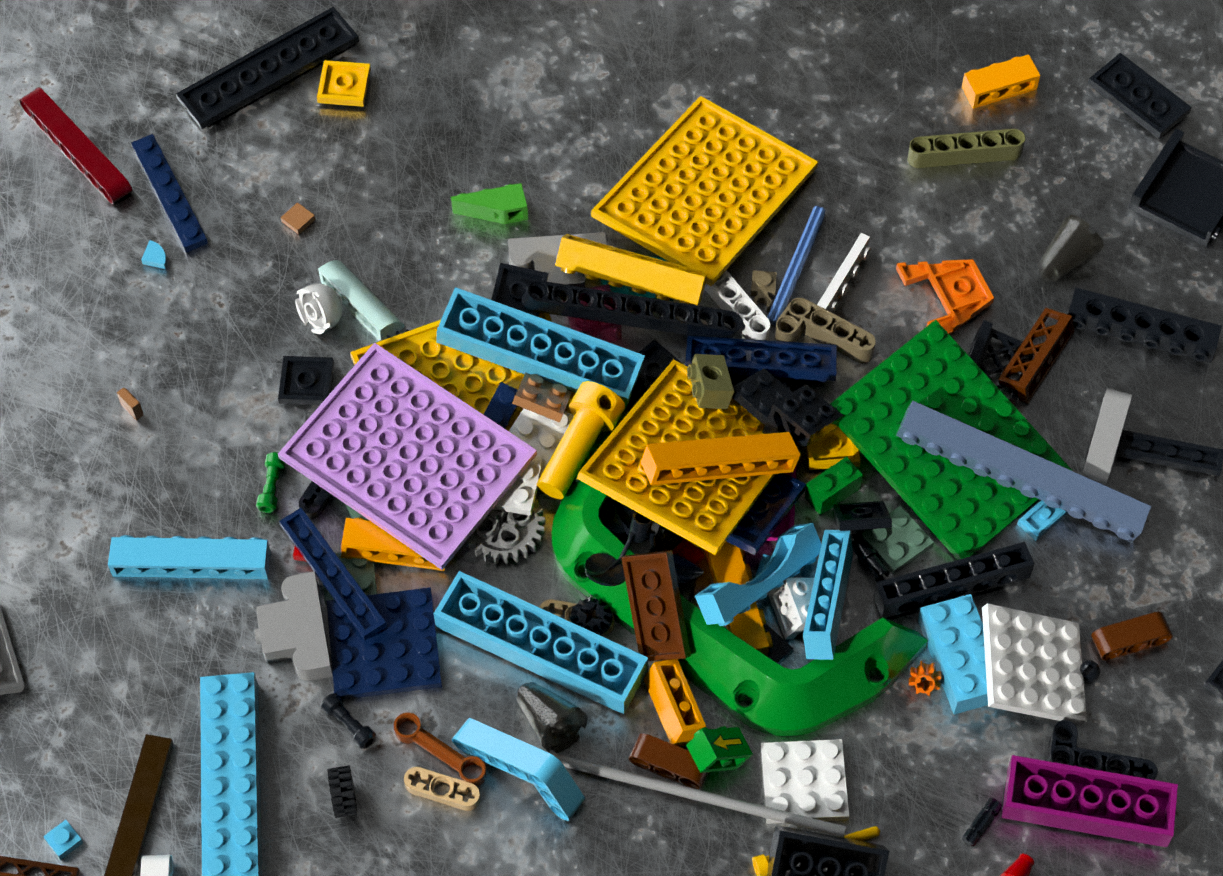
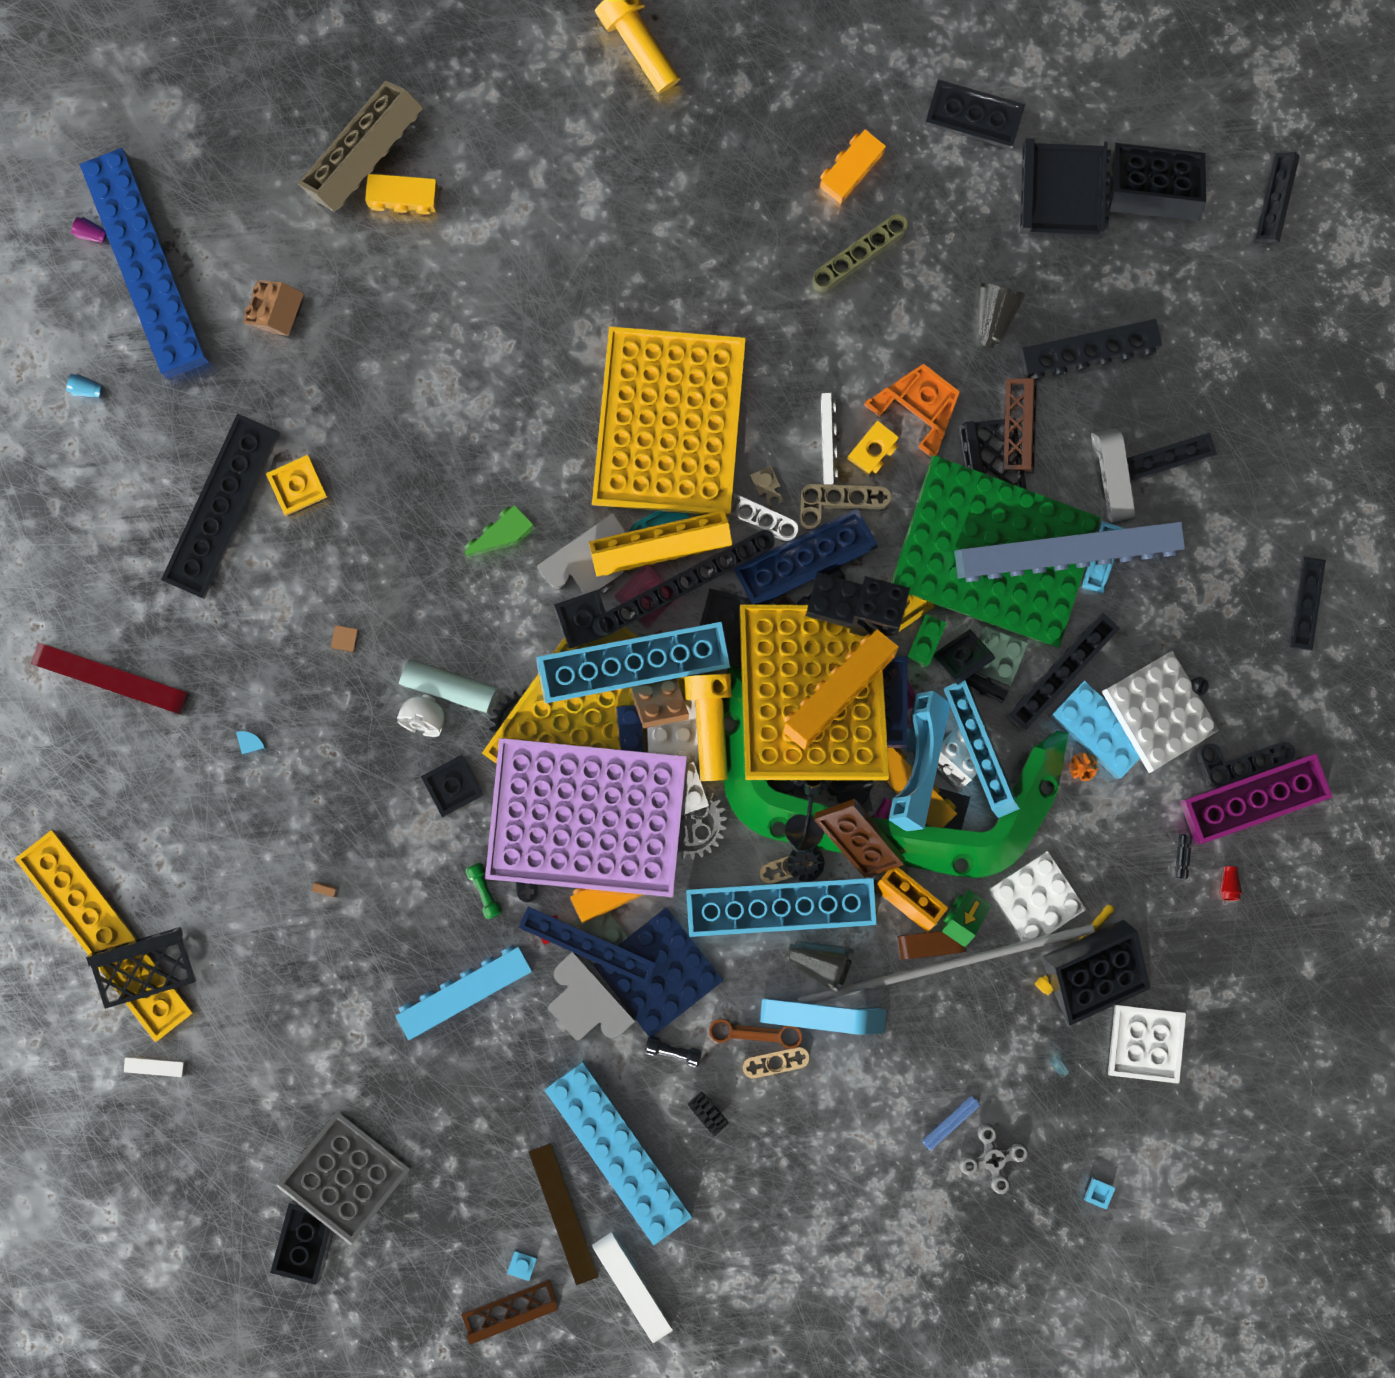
camera: 30 degrees left, 25 degrees up
dark blue plate [131,134,208,253] -> none
olive brick [687,354,734,409] -> none
medium blue axle [767,206,826,326] -> none
reddish brown beam [1091,611,1173,661] -> none
none -> yellow brick [847,420,899,477]

